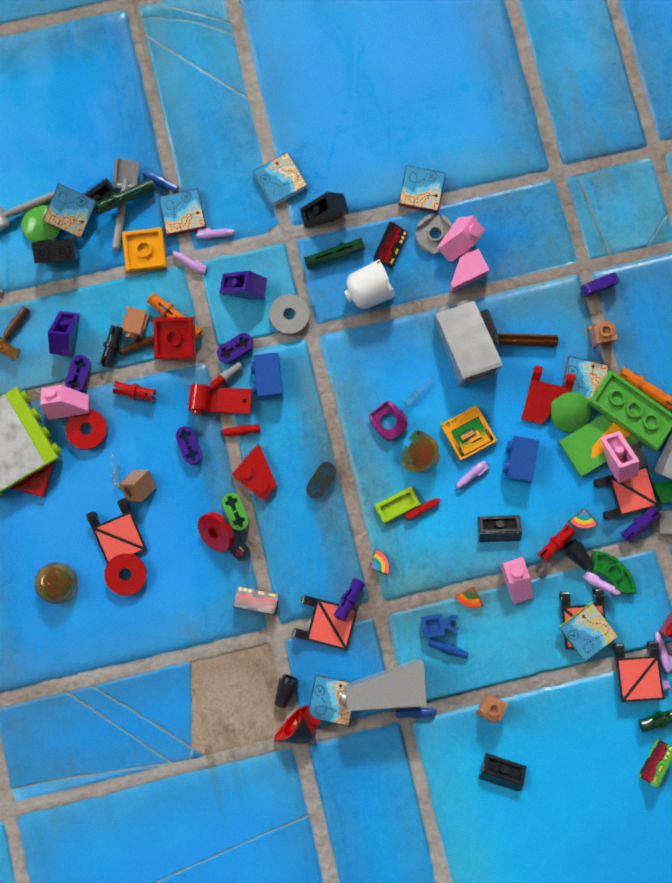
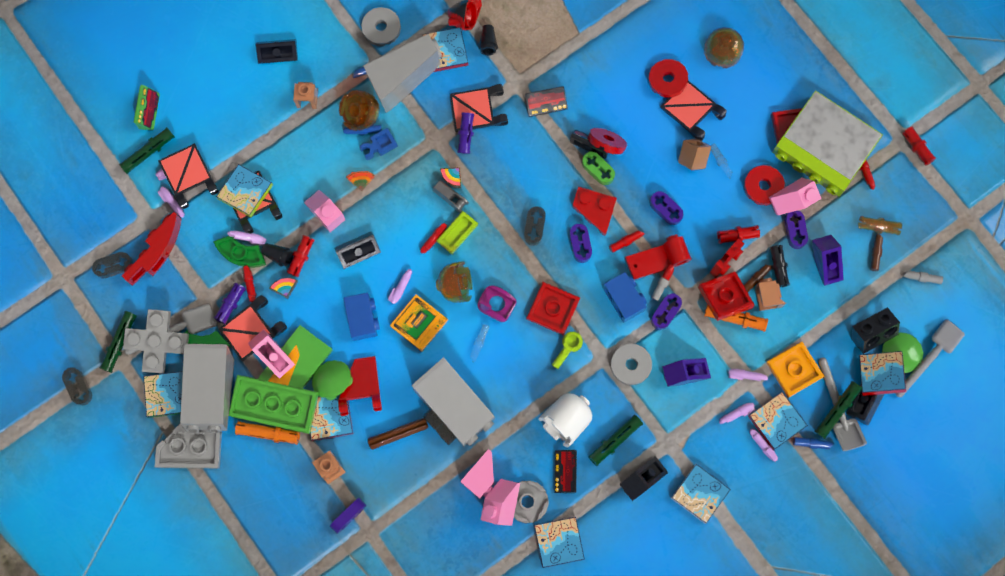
camera: 155 degrees right, 5 degrees down
none -> red piece [243,265,256,302]
none -> clear orange cylinder [339,90,380,131]
none -> light grey tile [361,7,401,46]
none -> flat silver bar [433,180,469,213]
none -> red tile [526,282,580,336]
none -> lime plate [552,332,583,369]
none -> dark purple beam [570,224,592,263]
none -> red wing [710,238,745,278]
none -> lavender piece [750,429,778,462]

